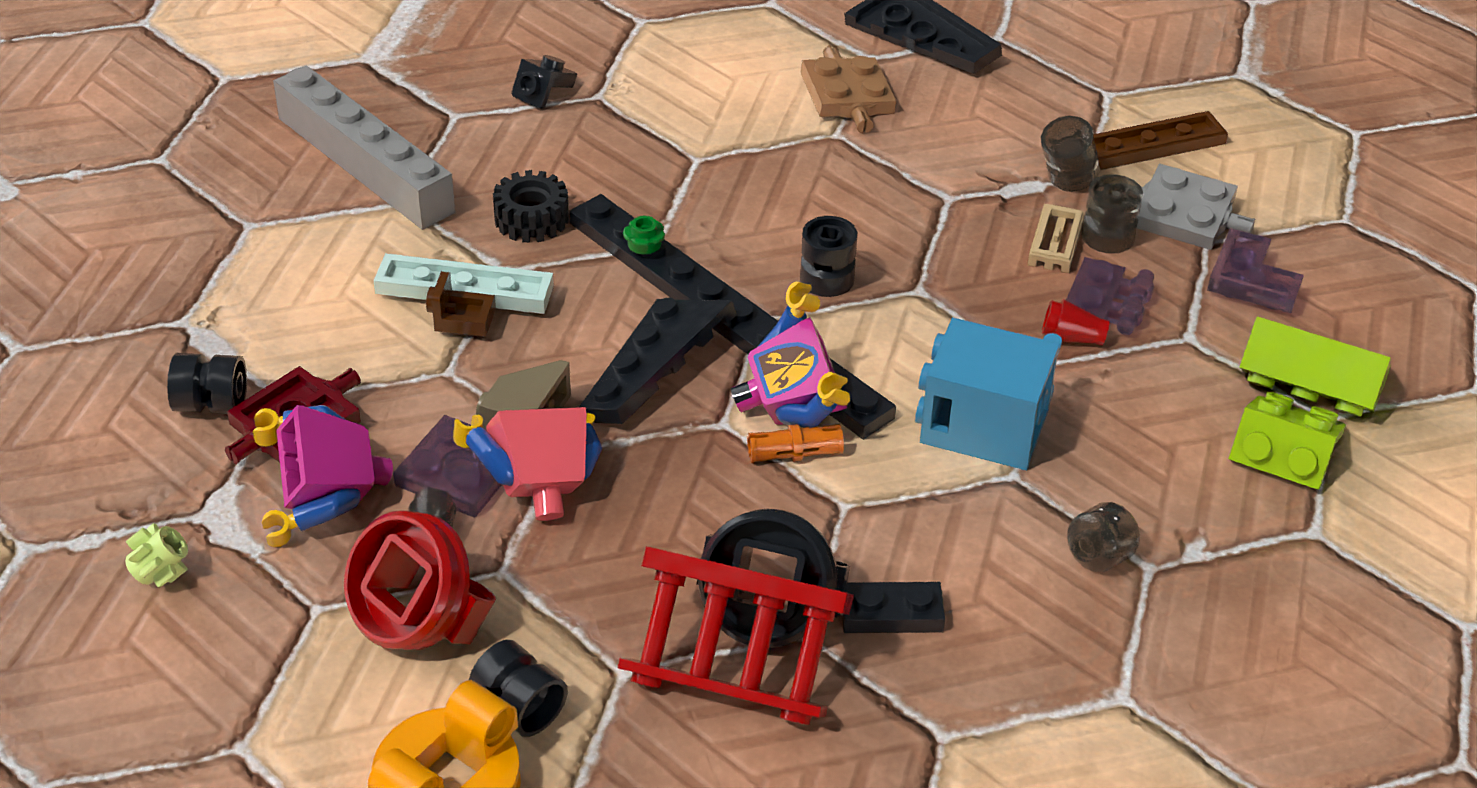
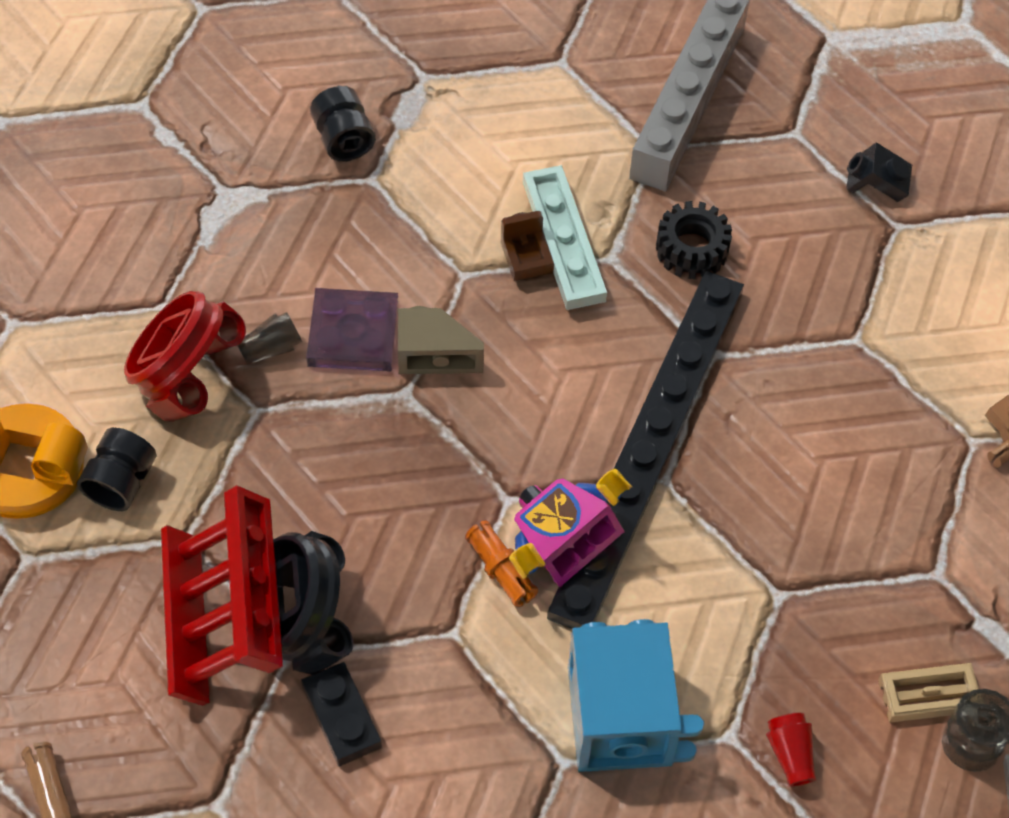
camera: 65 degrees right, 15 degrees up
yellowish green gear [125,523,188,588] -> none
dark red plate [225,366,361,464] -> none
dark pink torso [253,405,393,547] -> none
coral torso [453,407,602,521] -> none
black wing [579,298,737,424] -> none
green plate [623,216,665,254] -> none
black wheel [800,216,858,297] -> none
clear purple plate [1066,257,1155,335] -> none

